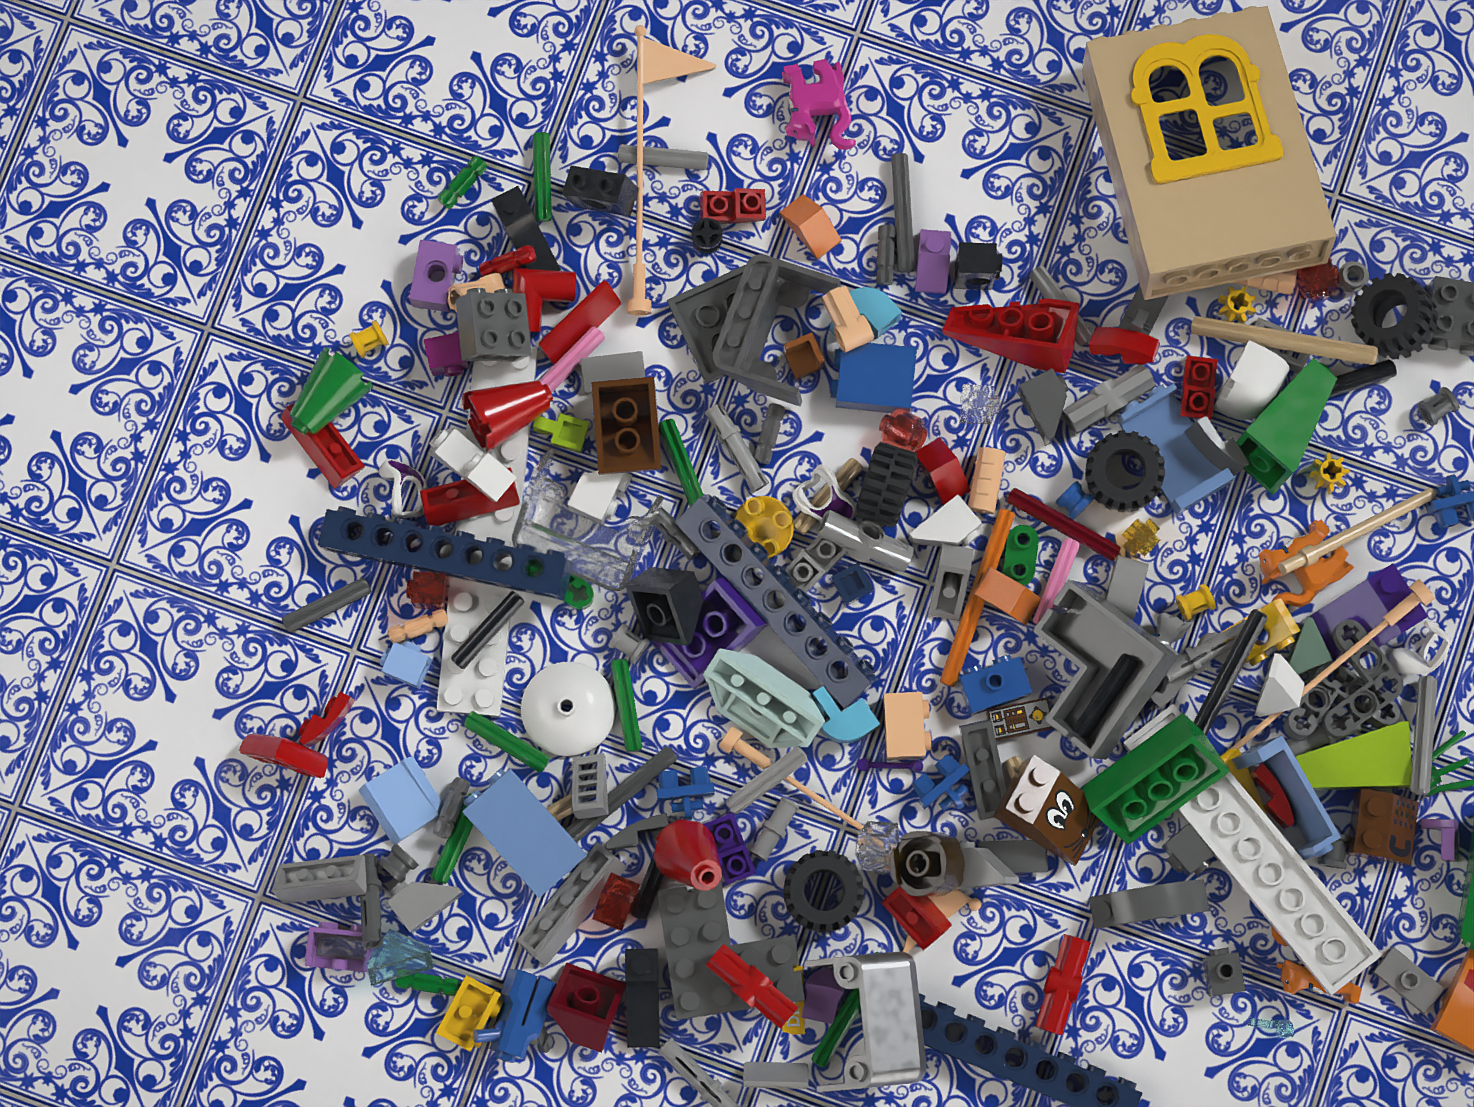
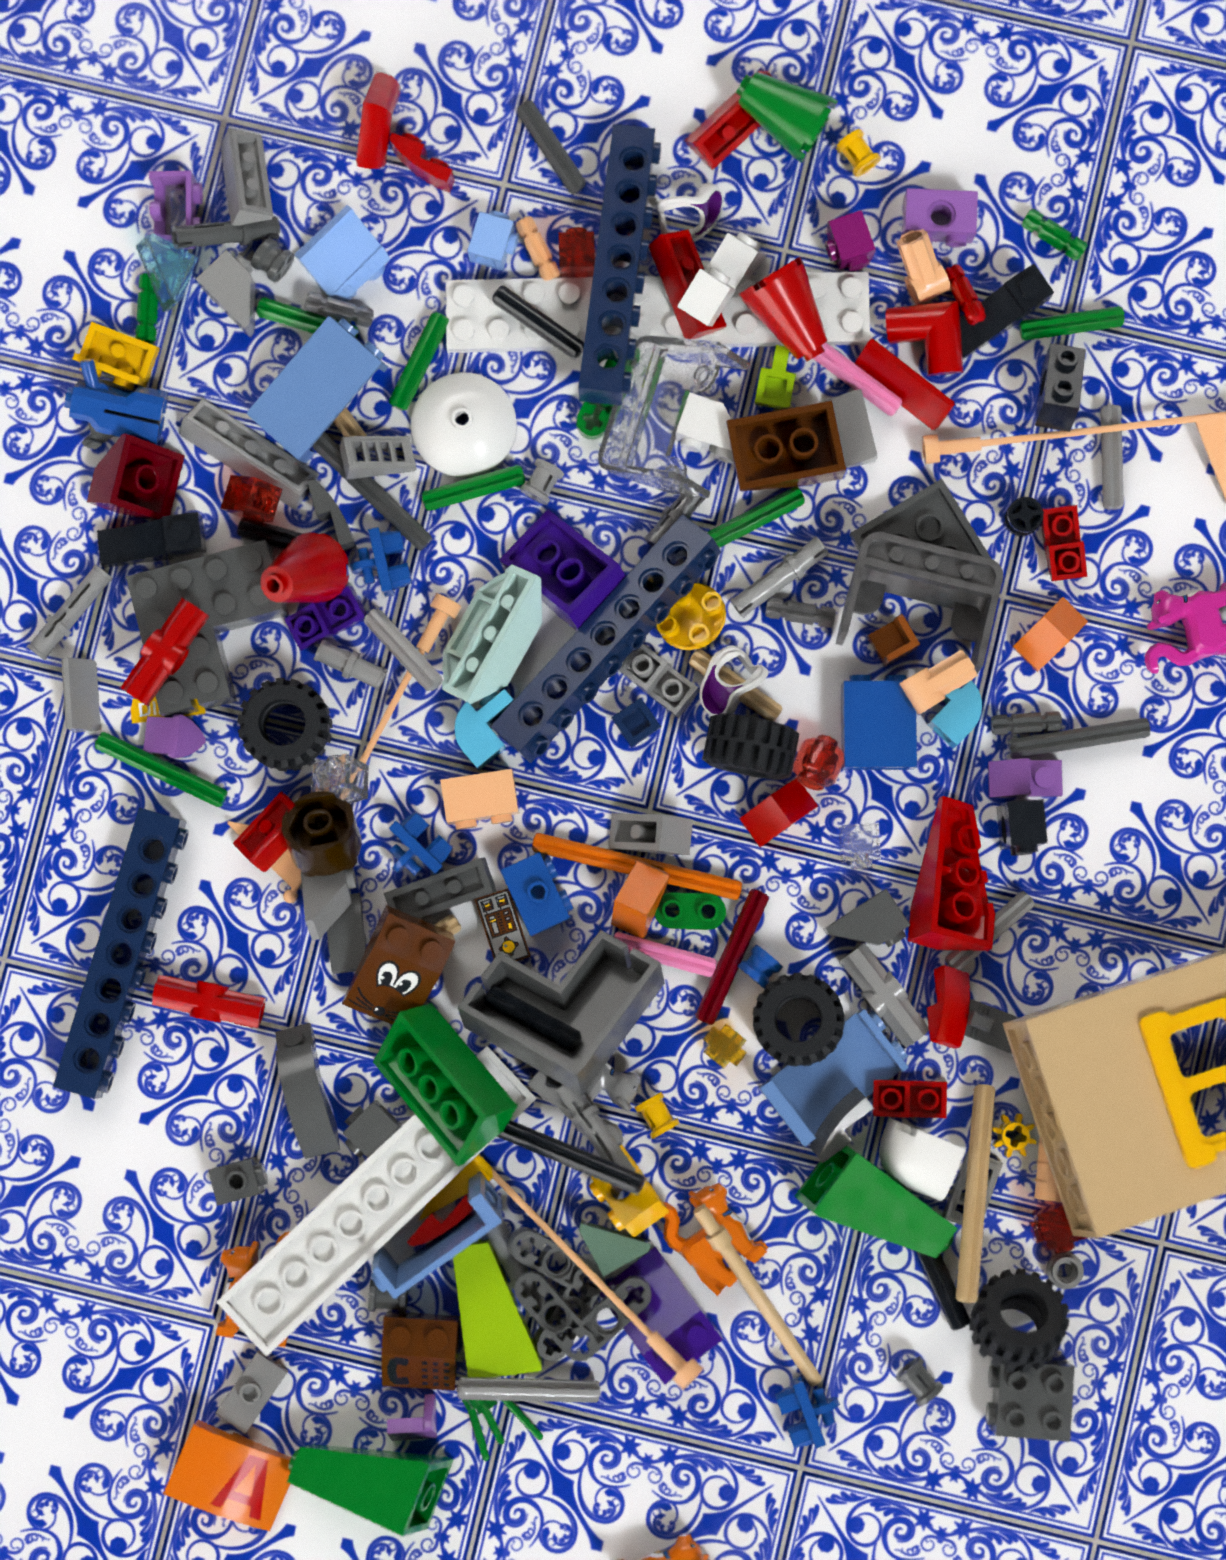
camera: 85 degrees right, 5 degrees up
dark grey brick [455,288,532,362] -> none
black slope [625,567,703,646] -> none
flat silver windscreen [804,952,927,1093] -> none
light grey piece [817,510,914,572] -> none
dark purple hinge [857,758,924,772] -> none
white slope [908,494,982,547] -> none
light nougat axle [968,447,1006,514] -> none
light grey beam [1105,555,1149,621] -> none
clear light blue hand [1248,1018,1294,1039] -> none
white slope [1255,653,1305,717] -> none
yellow gear [1308,453,1350,494] -> none
white piece [1389,621,1450,675] -> none

